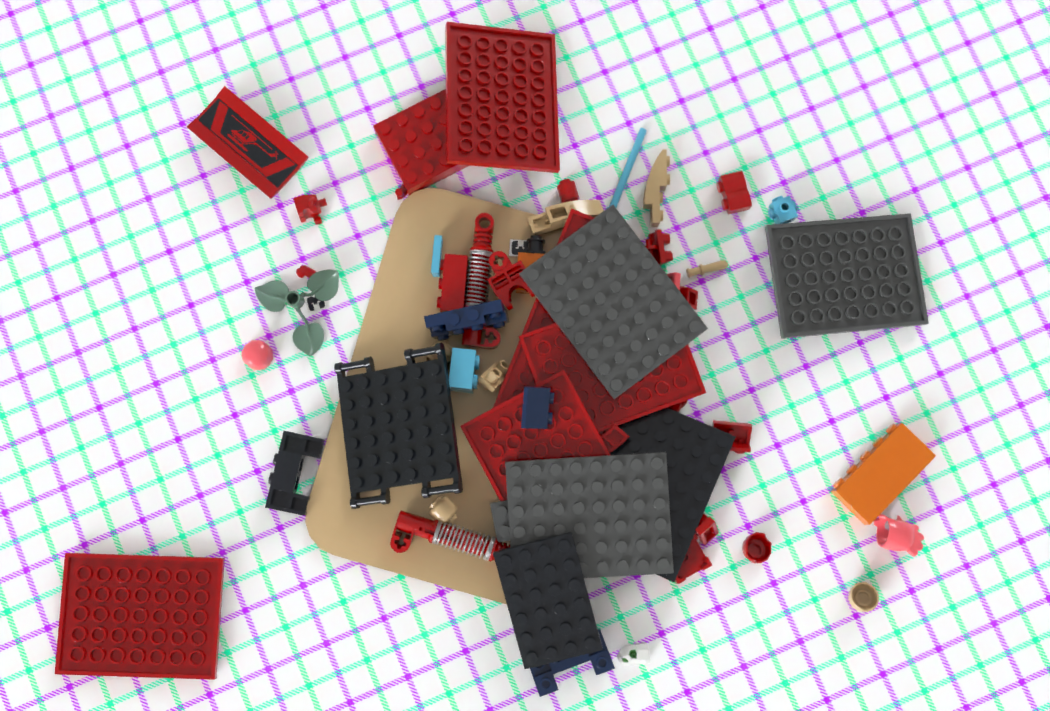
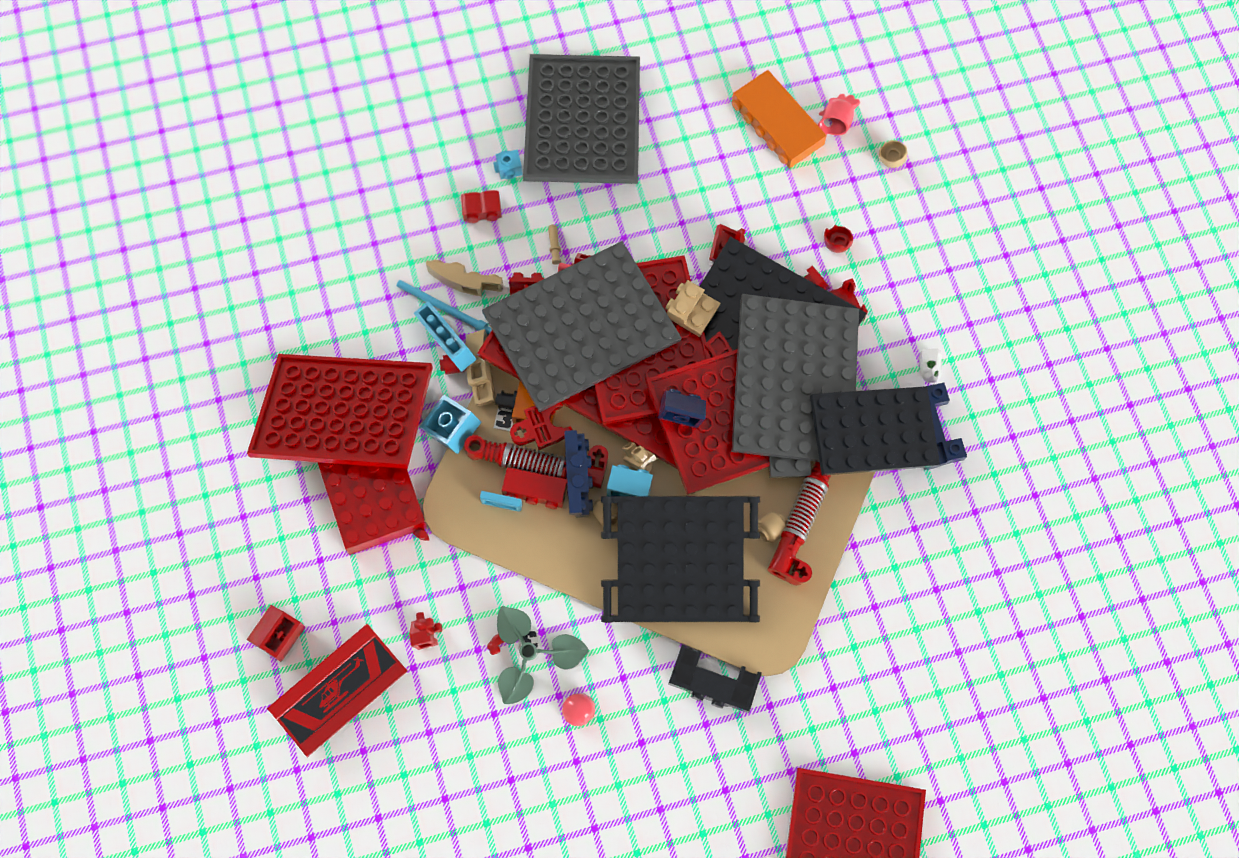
camera: 80 degrees left, 10 degrees down
none -> red slope [246,605,305,662]
none -> medium azure brick [414,301,477,372]
none -> medium azure brick [420,395,481,454]
none -> tan plate [666,280,721,337]

